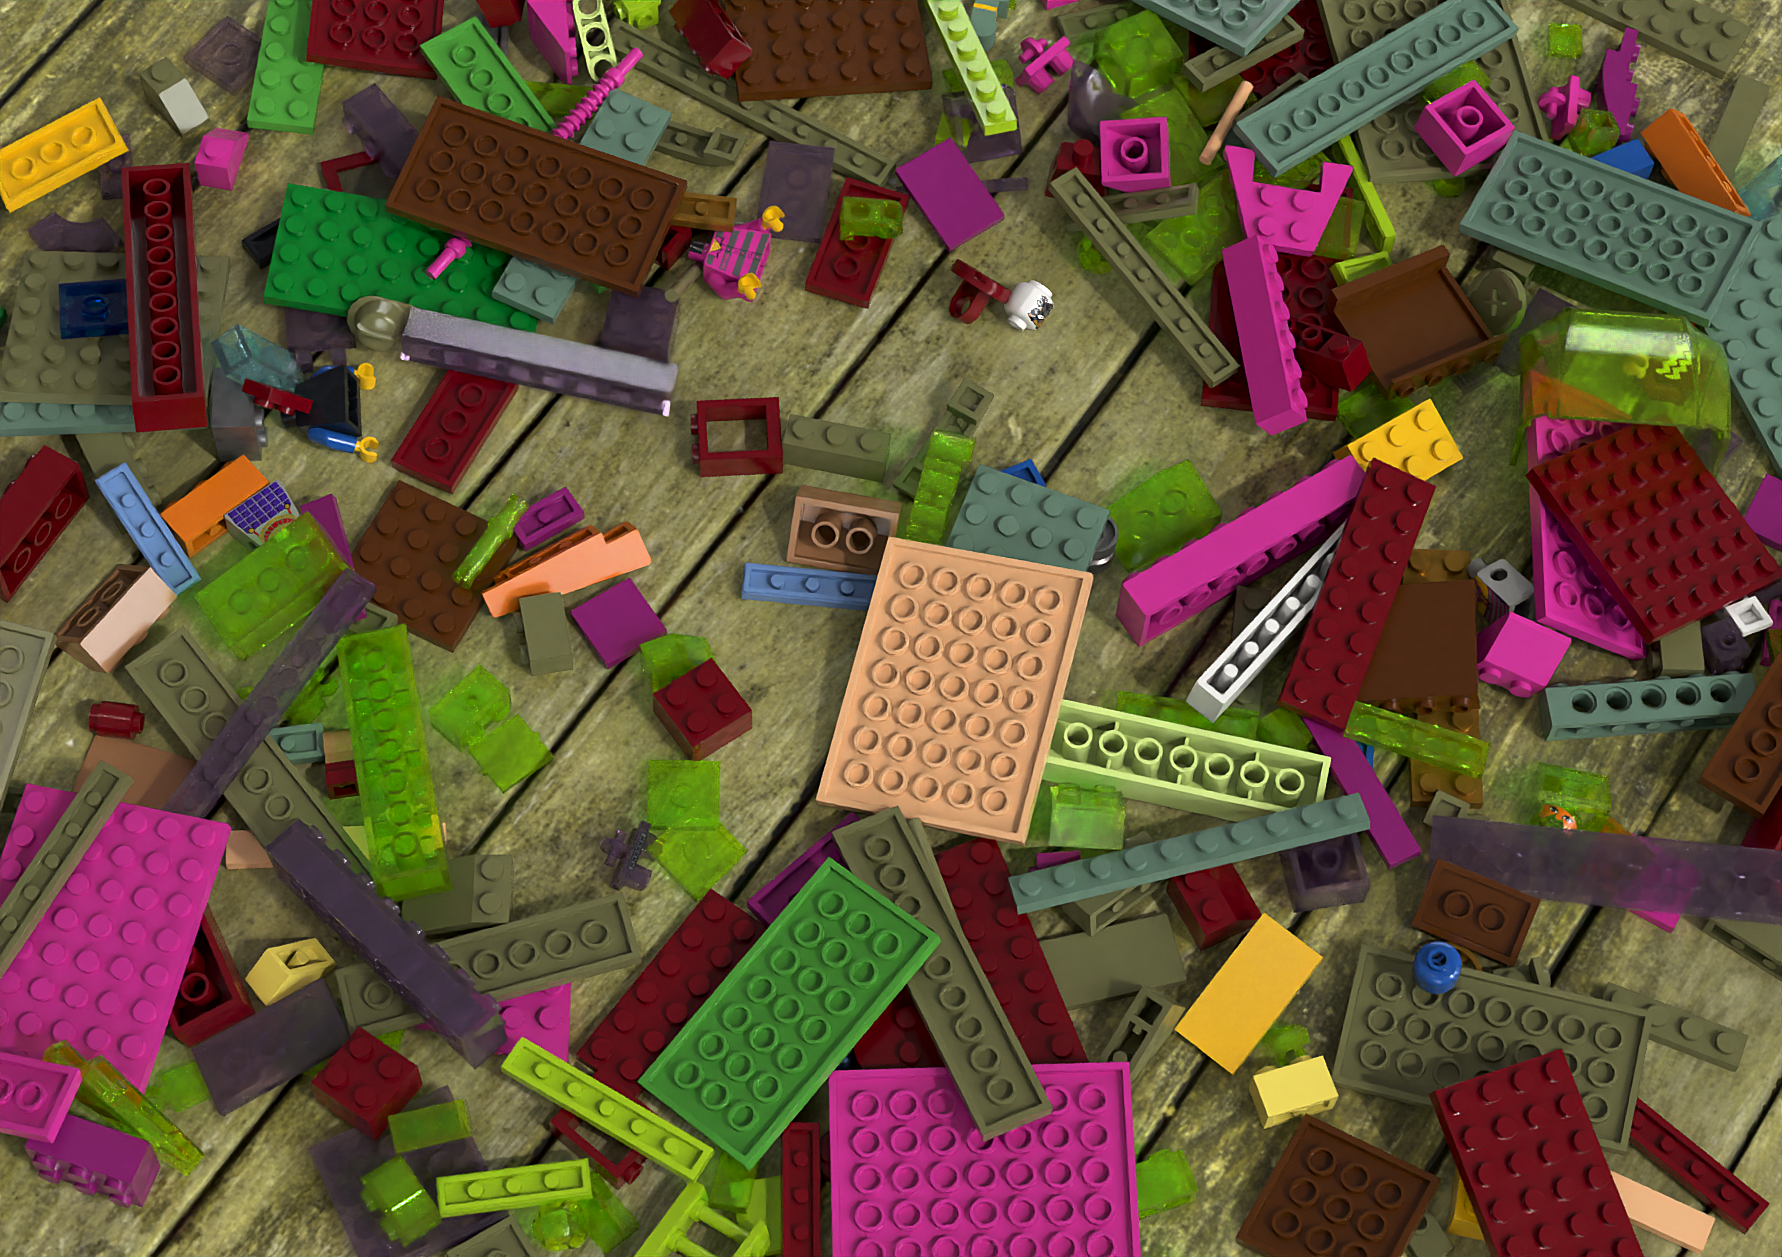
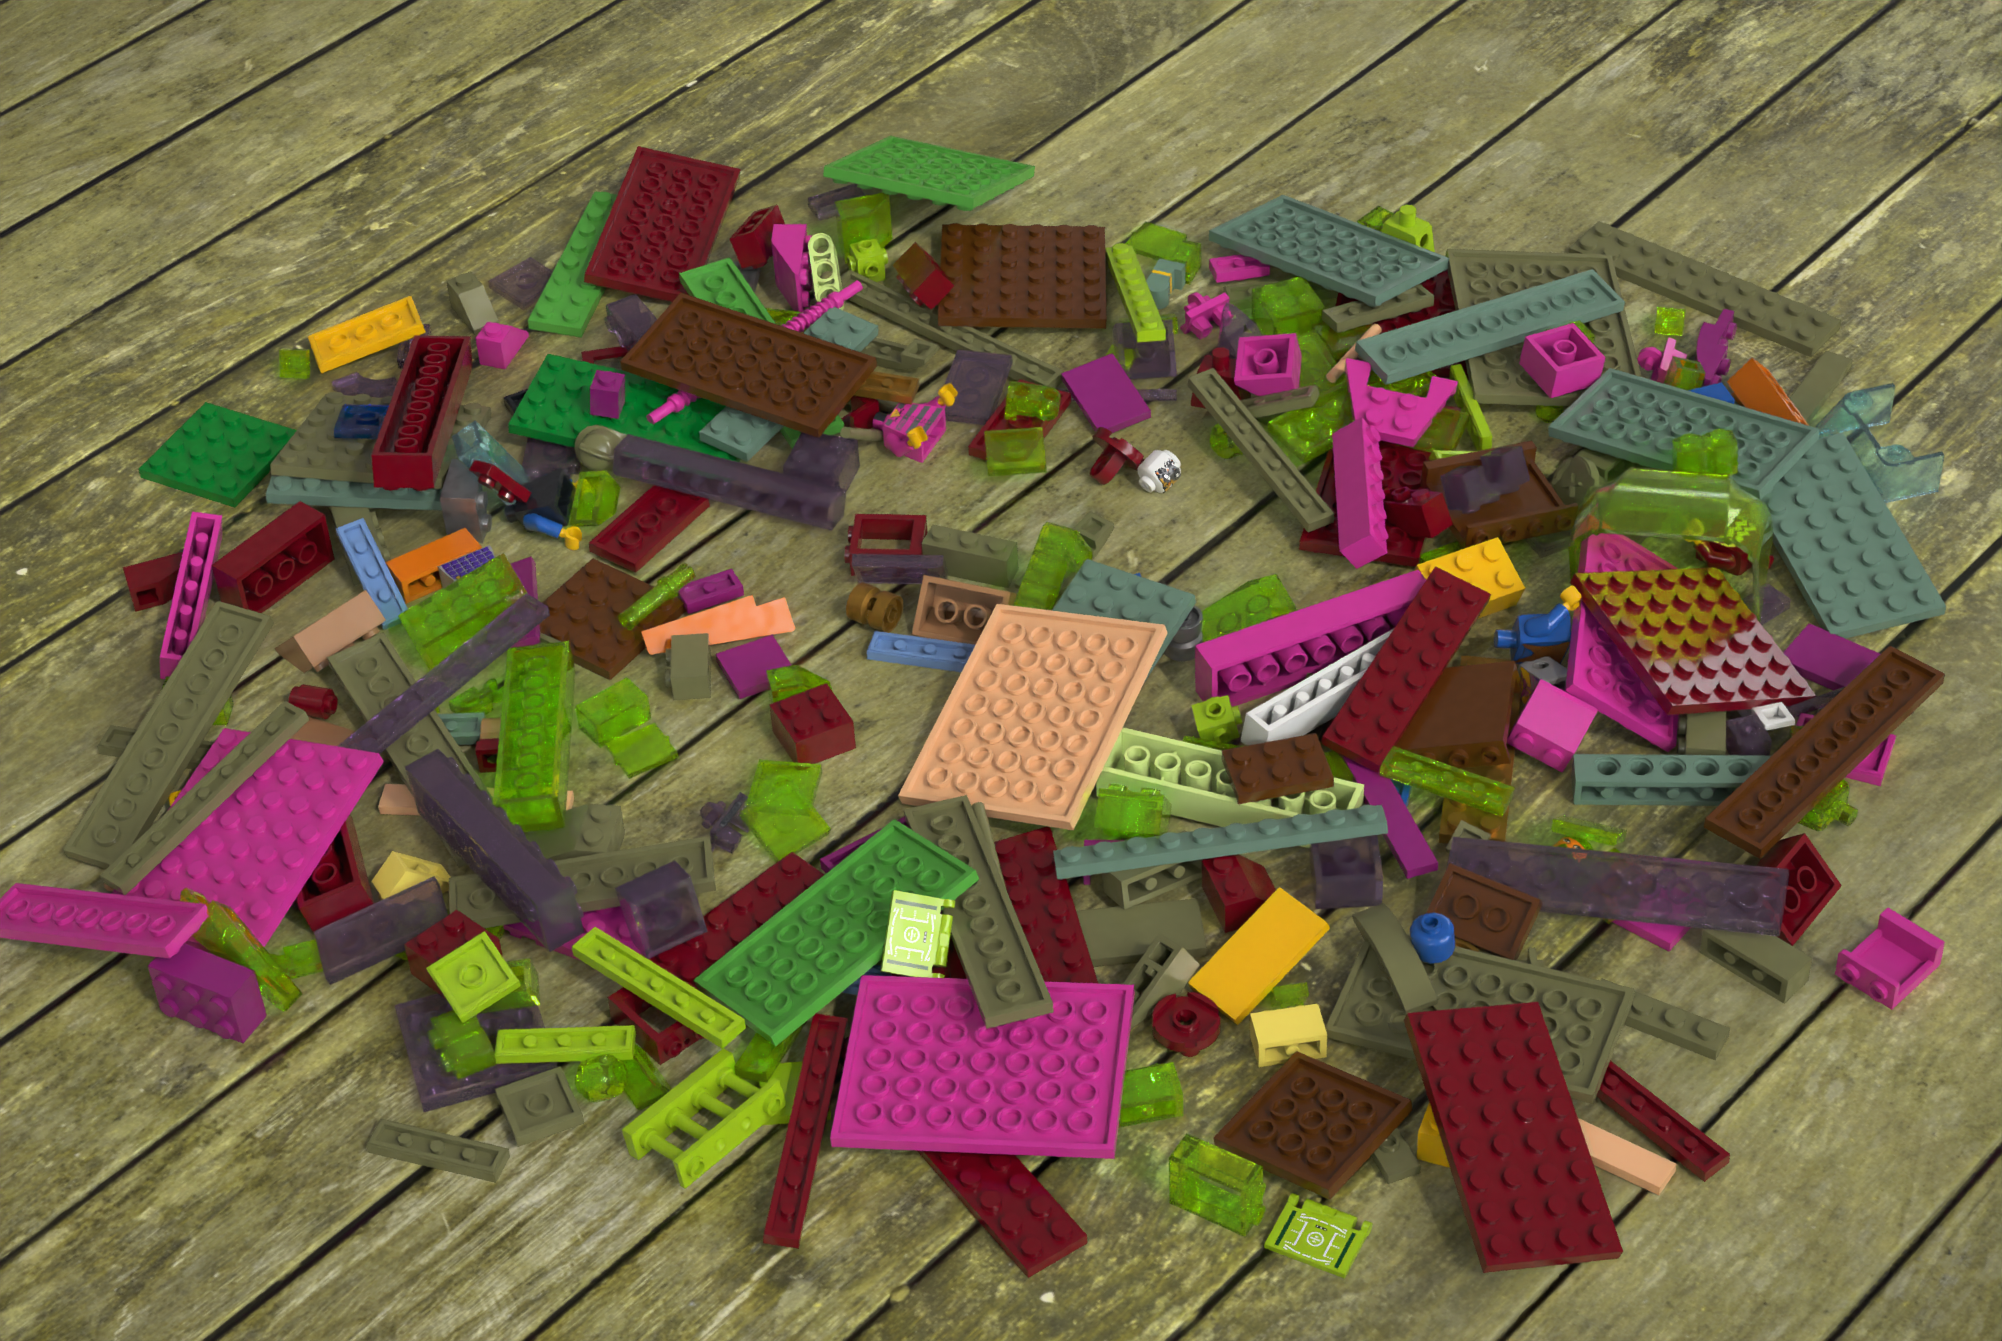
camera: 15 degrees right, 20 degrees down
none -> lime tile [426,931,521,1023]
none -> clear neon green slope [570,471,621,527]
none -> magenta brick [590,370,625,419]
none -> clear purple brick [615,860,707,959]
none -> pearl gold wheel [846,582,903,633]
none -> tile [852,554,949,584]
none -> piece [880,890,955,978]
none -> clear neon green tile [984,427,1047,477]
none -> dark red plate [1152,992,1221,1057]
none -> lime brick [1191,695,1243,747]
none -> reddish brown plate [1222,733,1334,804]
none -> olive slope [1352,903,1438,1015]
none -> arch [1440,446,1530,514]
none -> blue torso [1494,586,1581,664]
none -> clear neon green brick [1672,429,1738,483]

